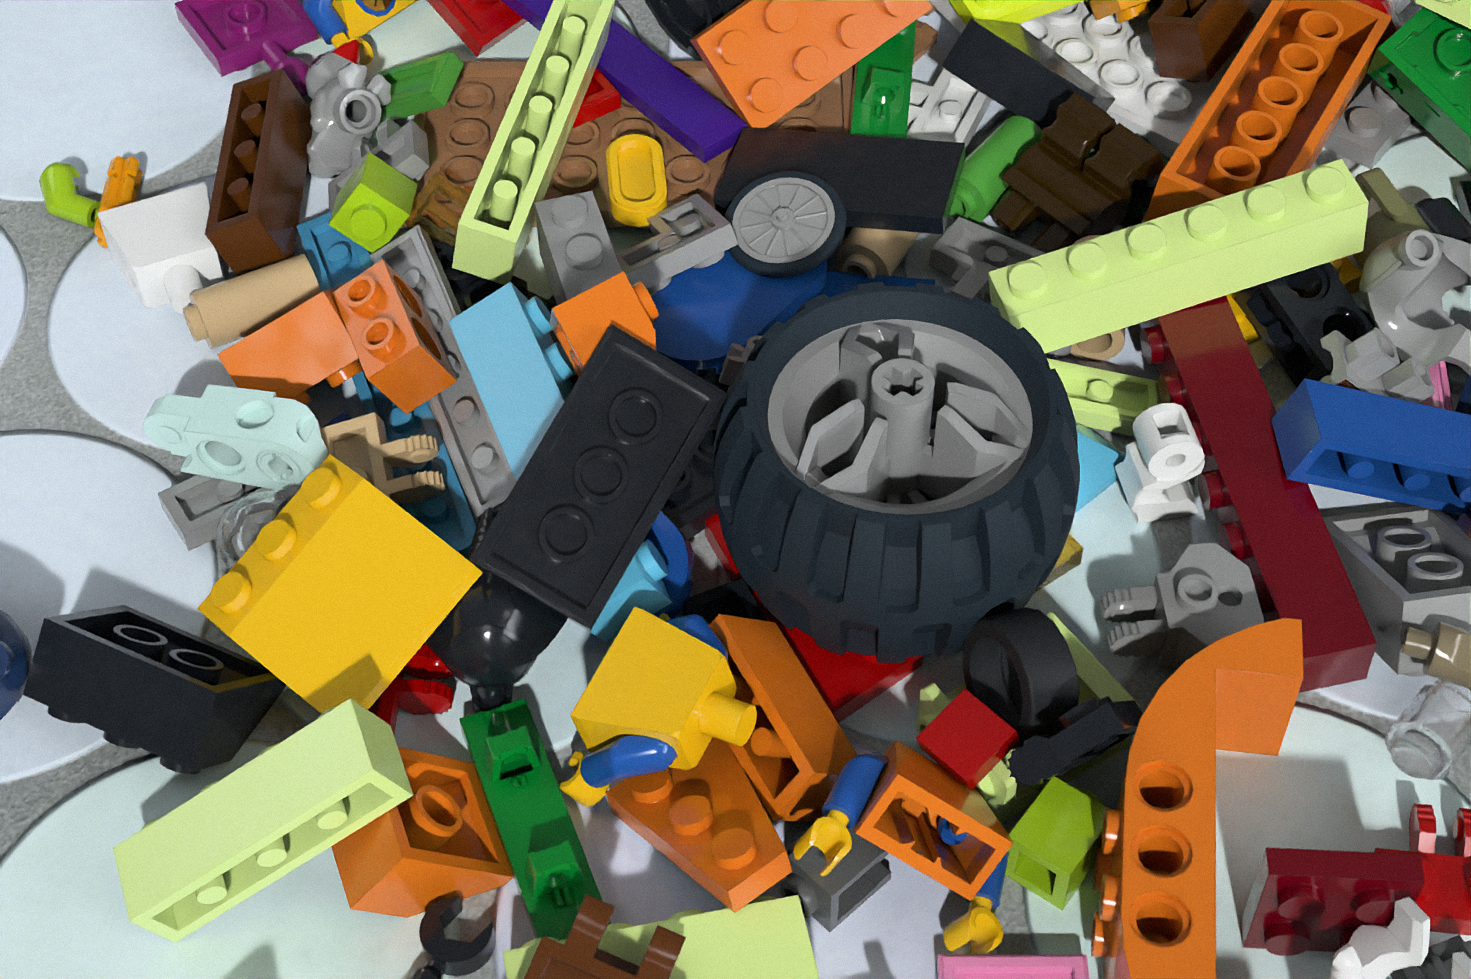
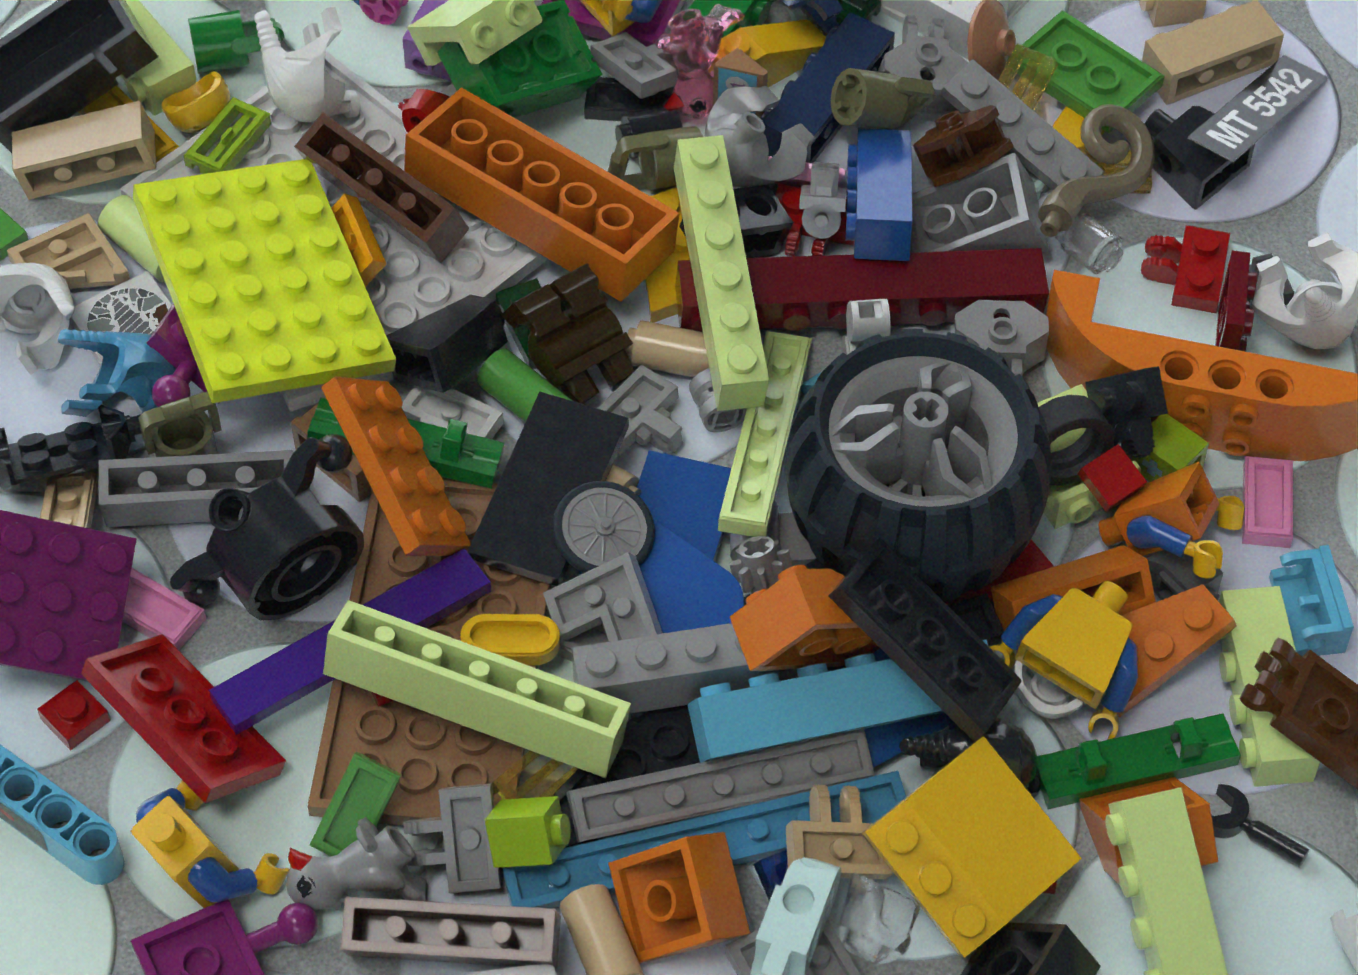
camera: 85 degrees left, 5 degrees up
orange brick [332,259,457,415] -> none

